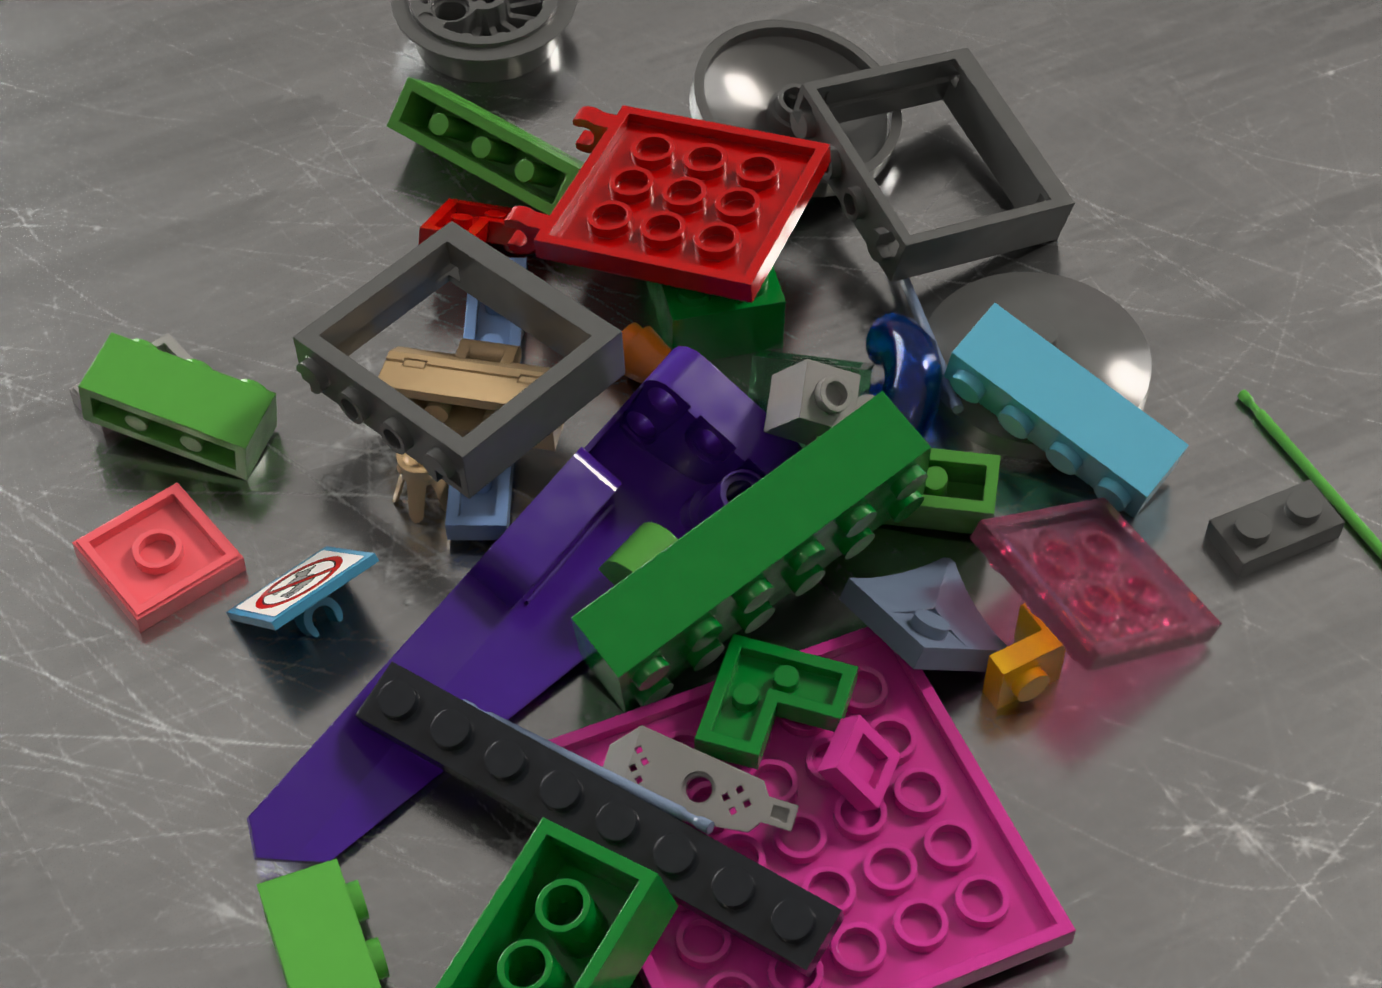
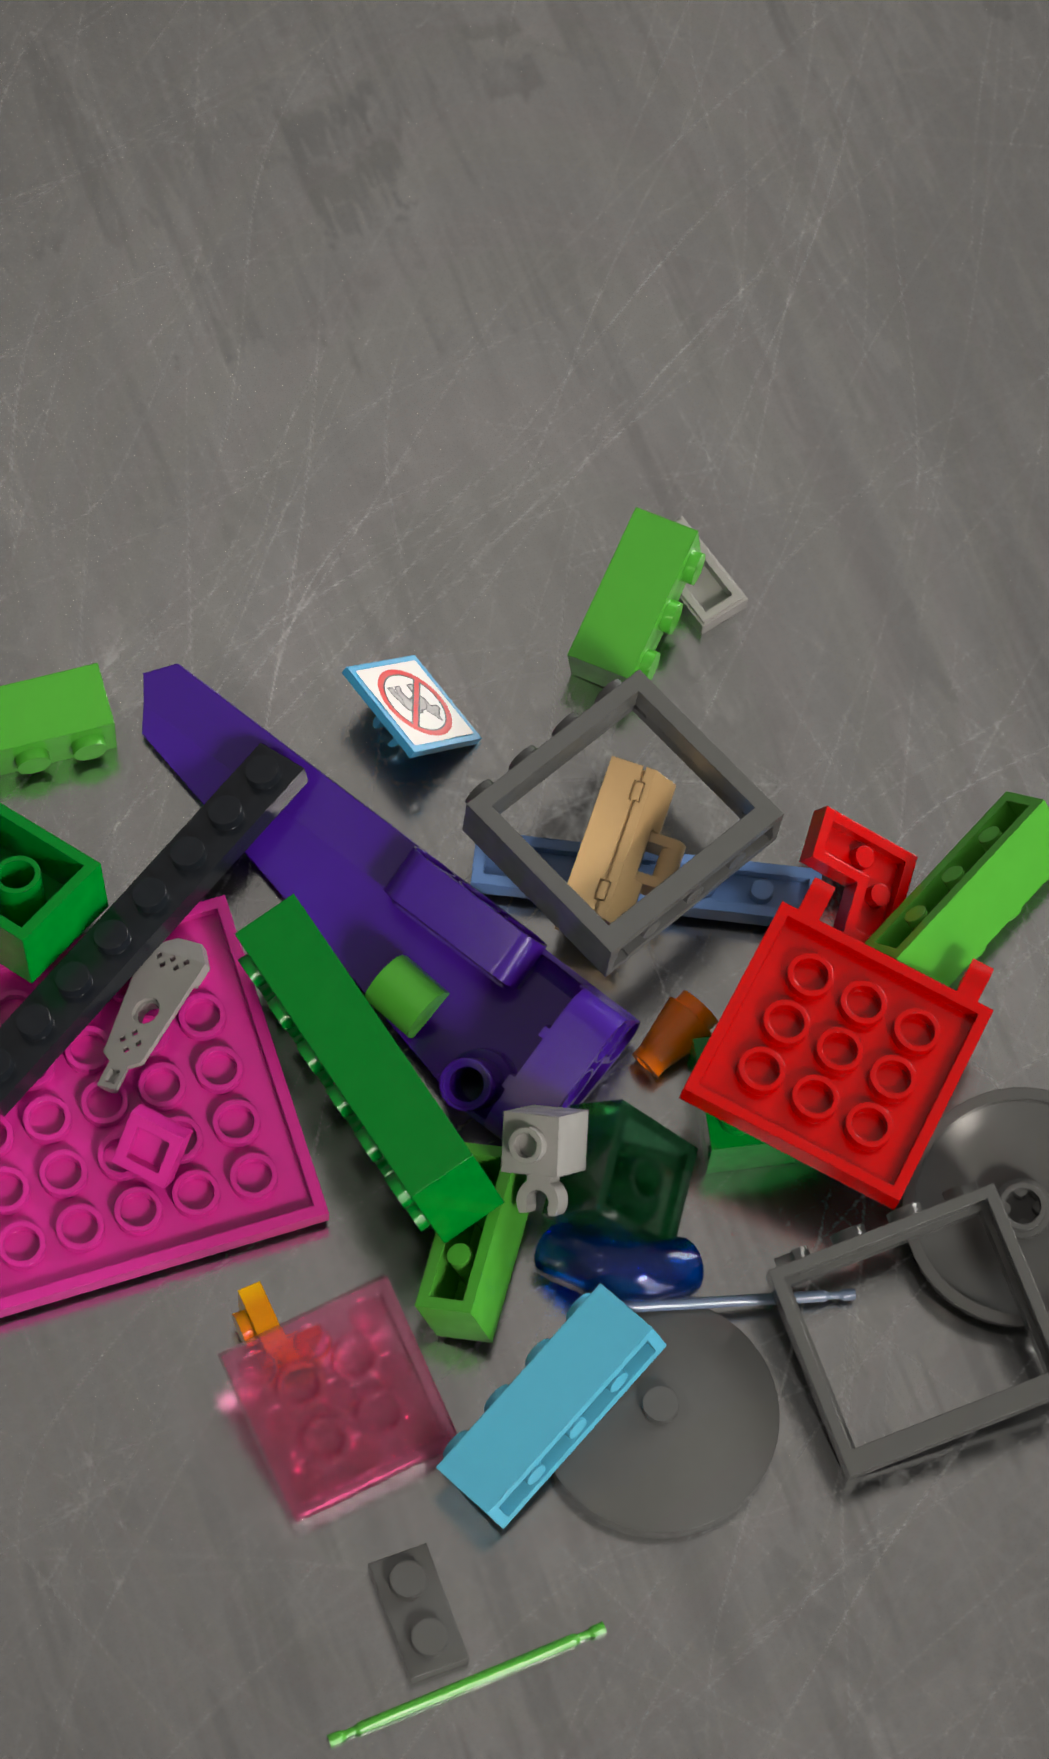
camera: 90 degrees right, 15 degrees up
coral tile [72,482,246,633] -> none
tan piece [392,453,449,523] -> none
sand blue piece [463,699,715,834] -> none
green plate [694,634,858,770] -> none
sand blue plate [839,557,1008,672] -> none

